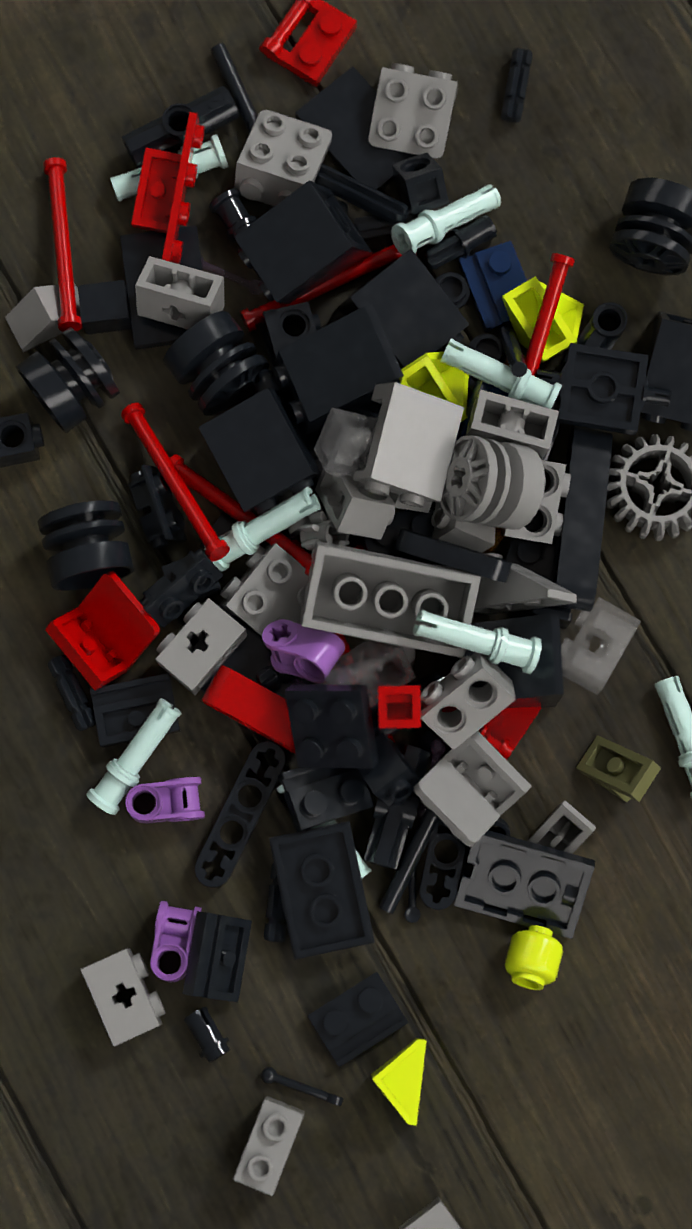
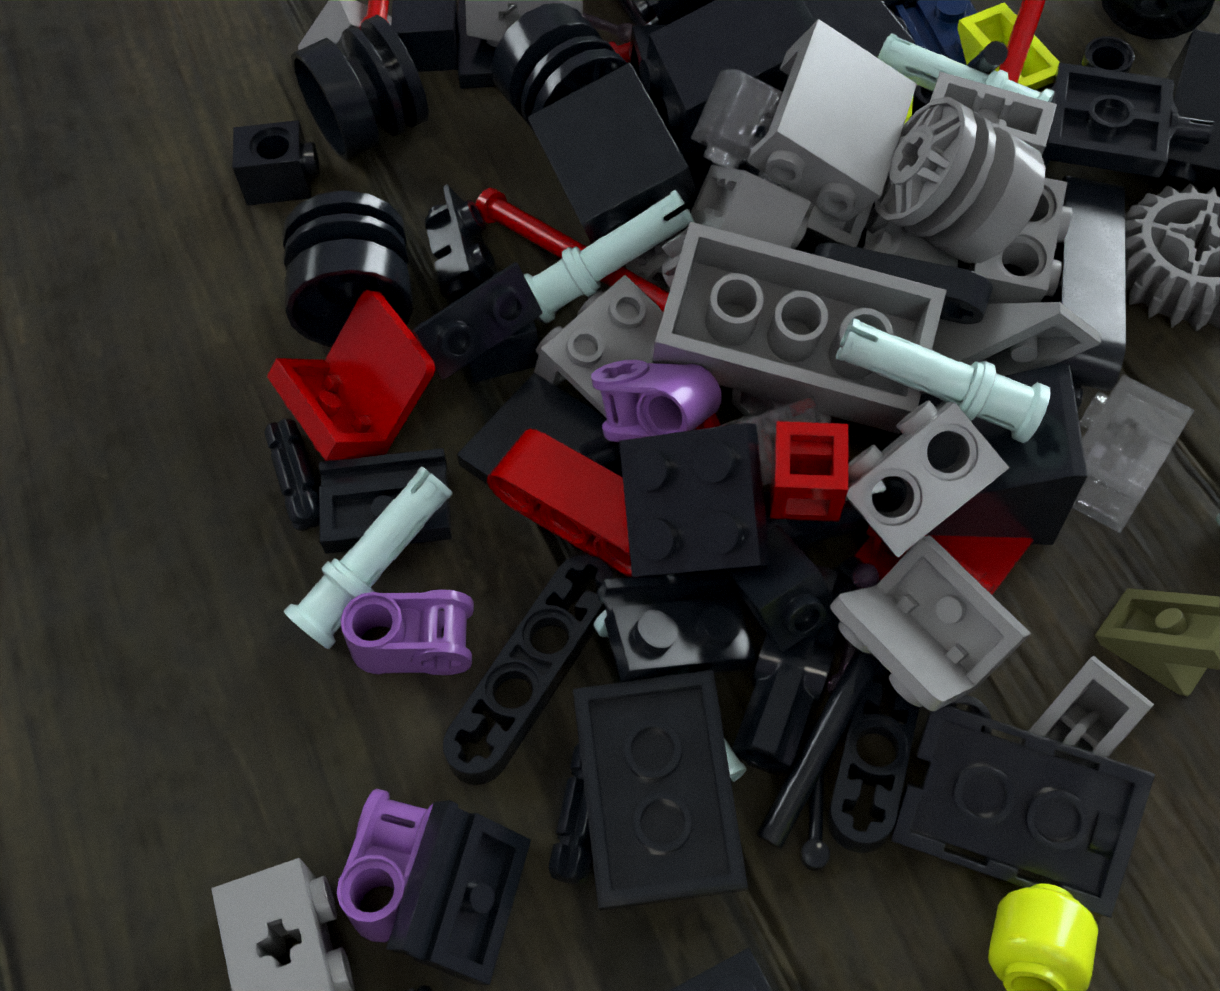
camera: 10 degrees right, 20 degrees down
red bar [121,402,230,562] -> none
light grey brick [156,598,247,695] -> none

